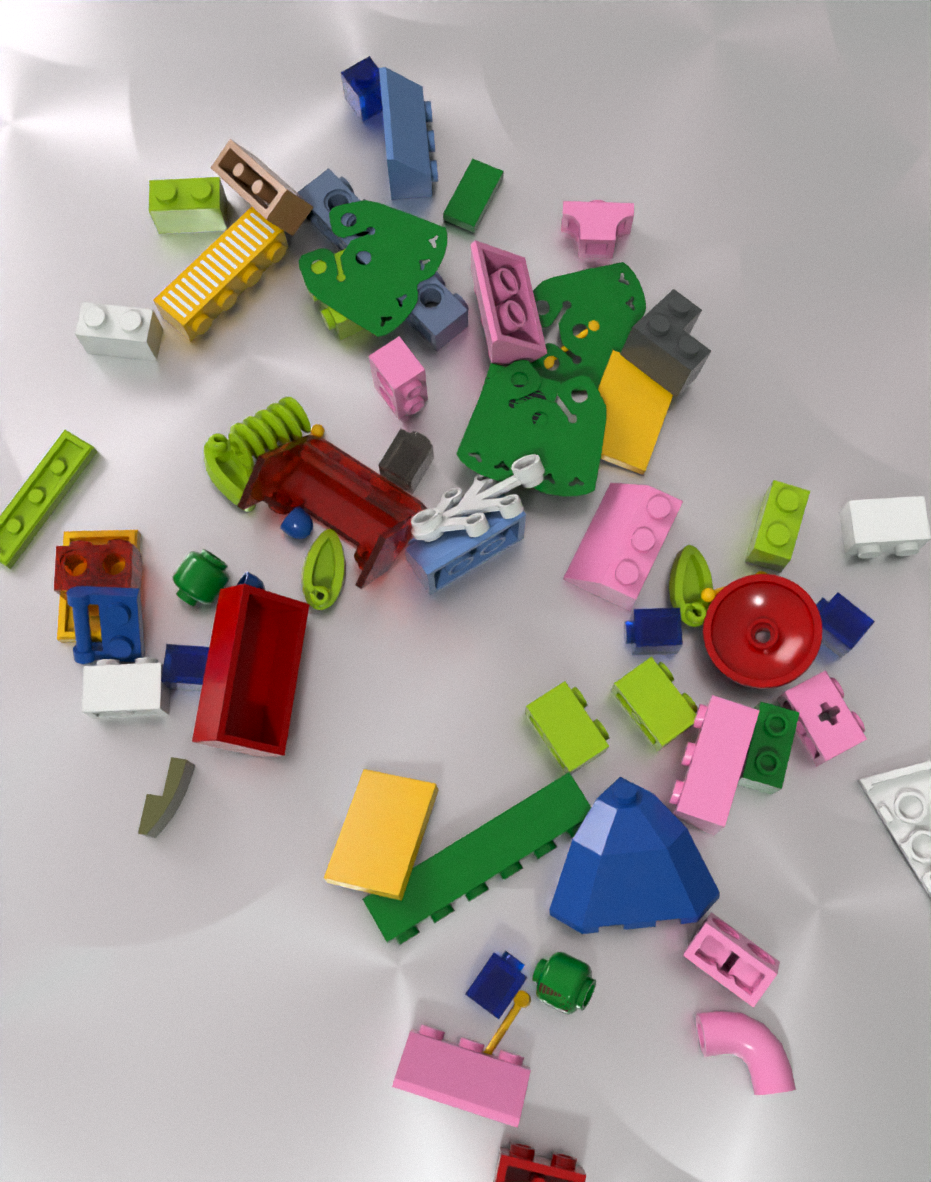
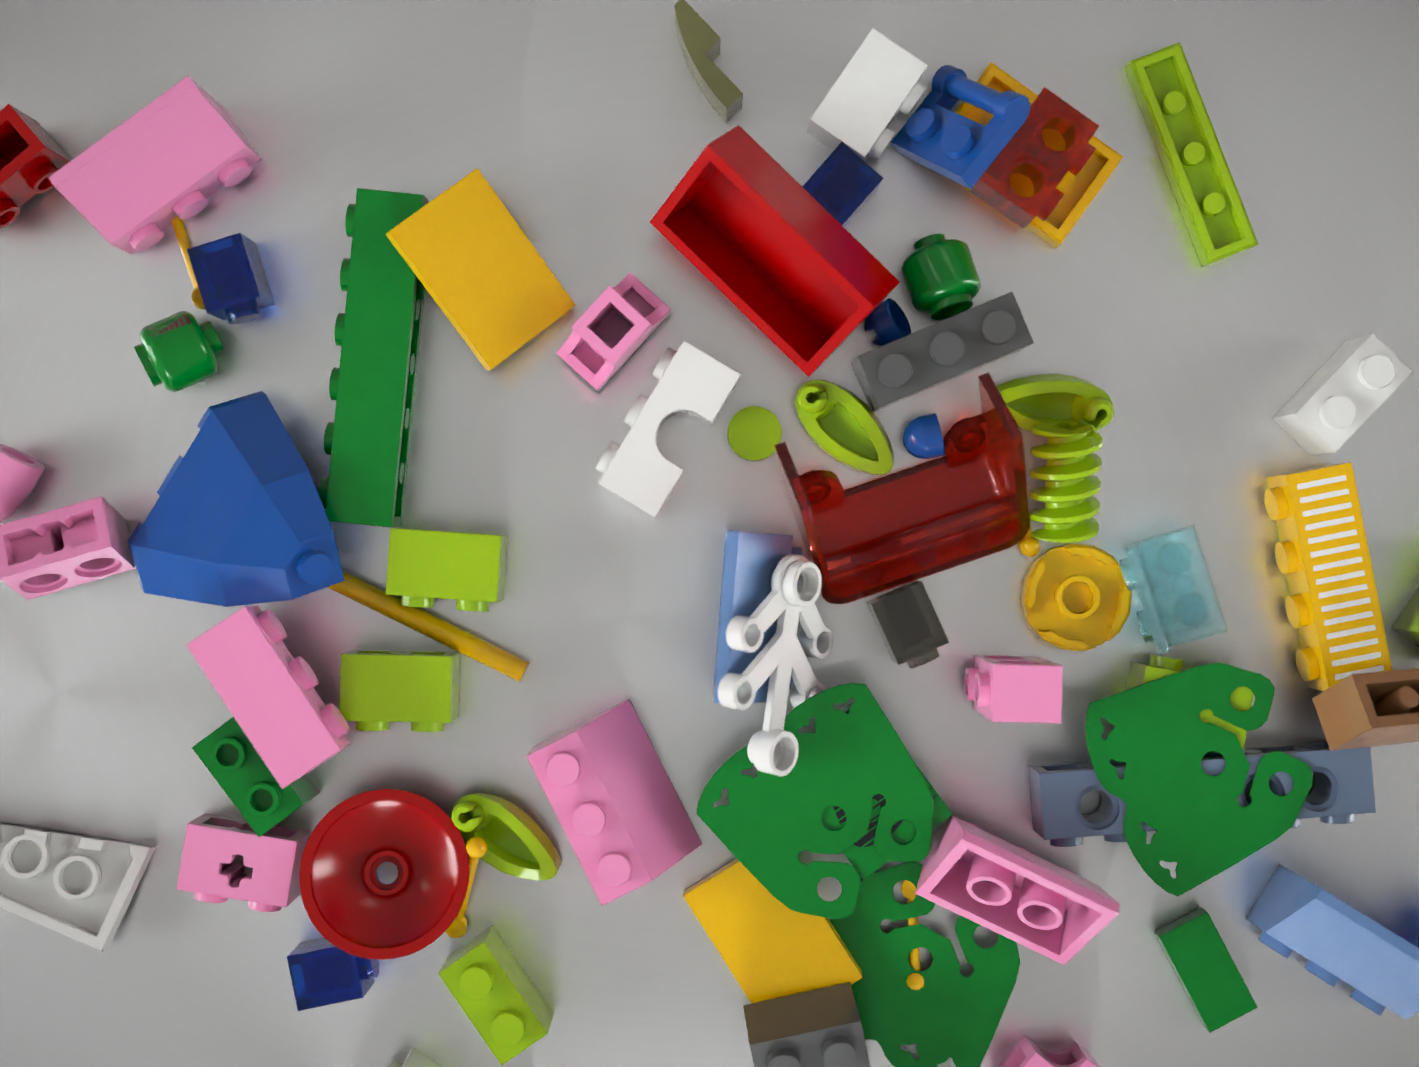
camera: 130 degrees right, 15 degrees up
clear blue brick [624,608,683,655] -> none
none -> yellow bar [328,570,529,682]
none -> bright pink brick [556,272,671,391]
none -> white arch [596,340,741,518]
none -> lime tile [727,406,782,461]
none -> dark grey brick [851,292,1034,412]
none -> yellow tile [1020,543,1132,651]
none -> clear light blue bracket [1119,525,1227,654]

